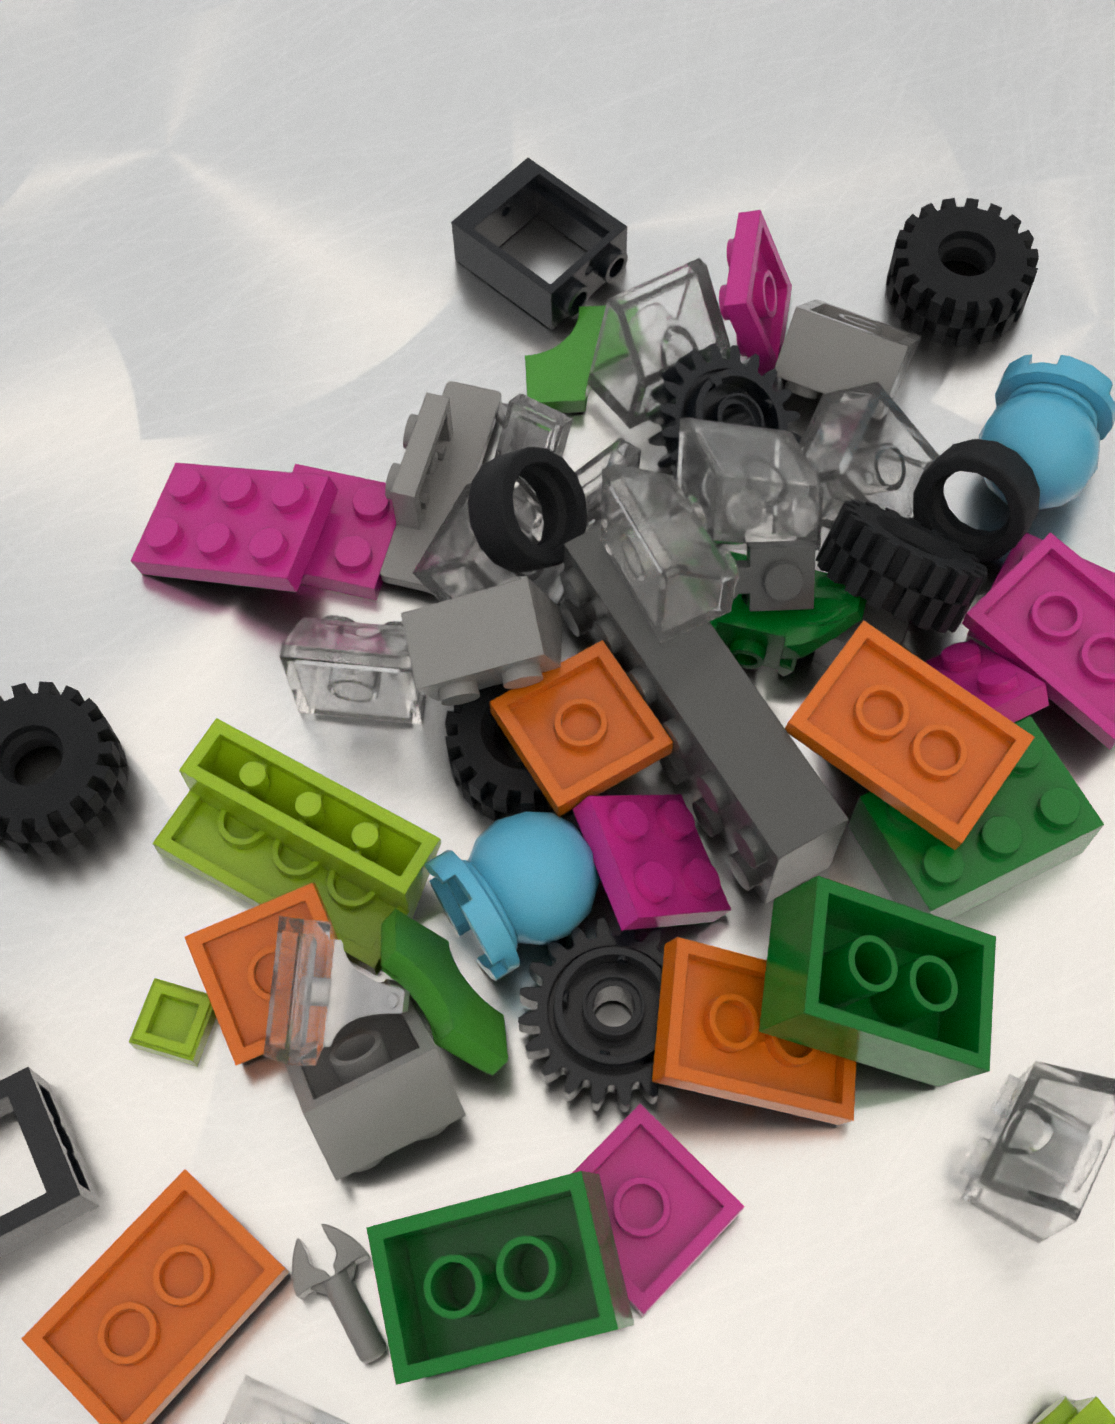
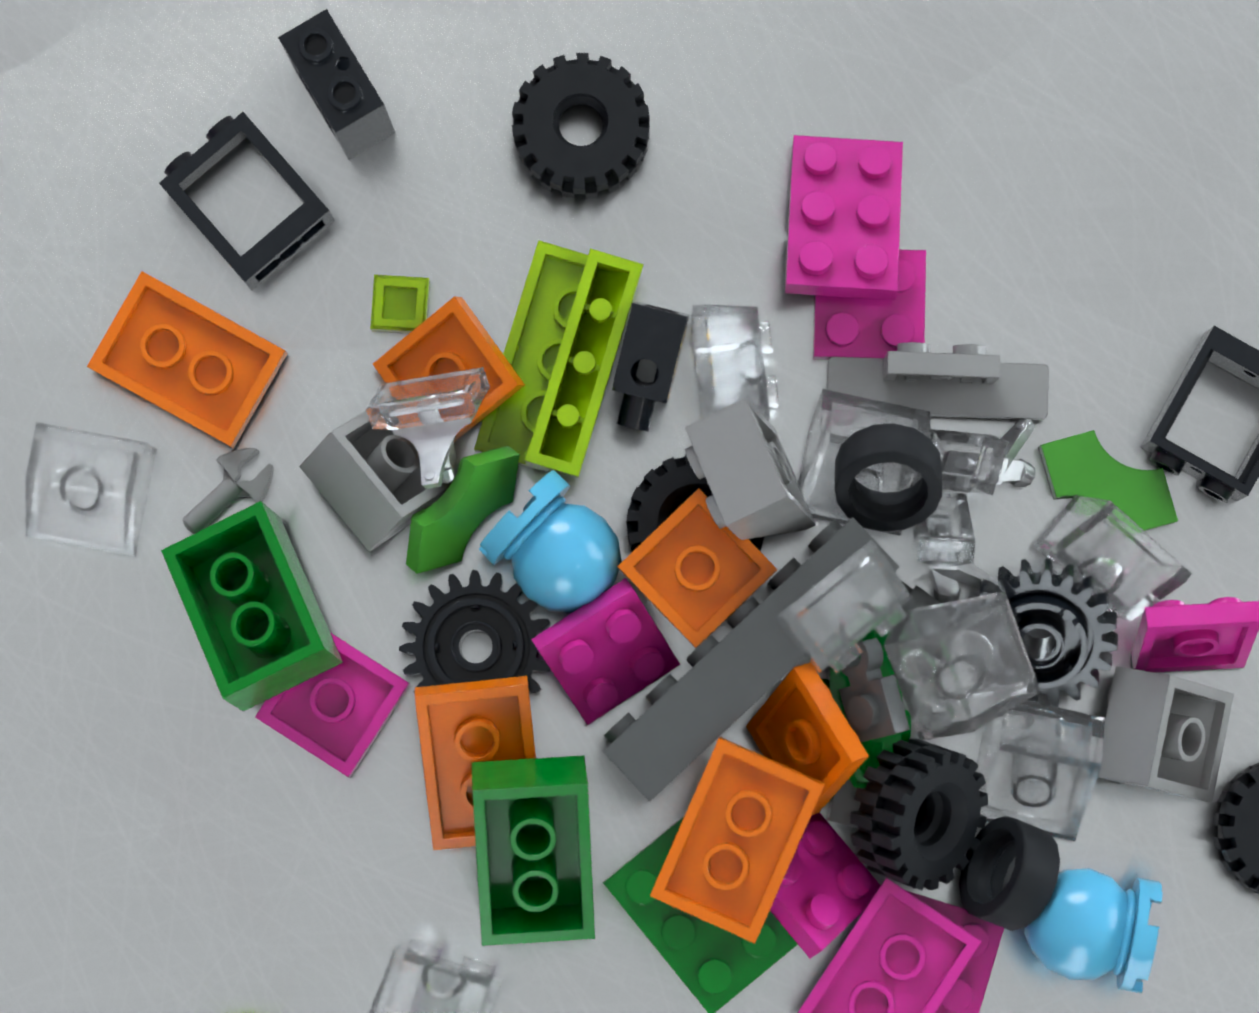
camera: 80 degrees right, 20 degrees up
none -> black torso [612,302,690,432]
none -> orange plate [746,662,869,816]

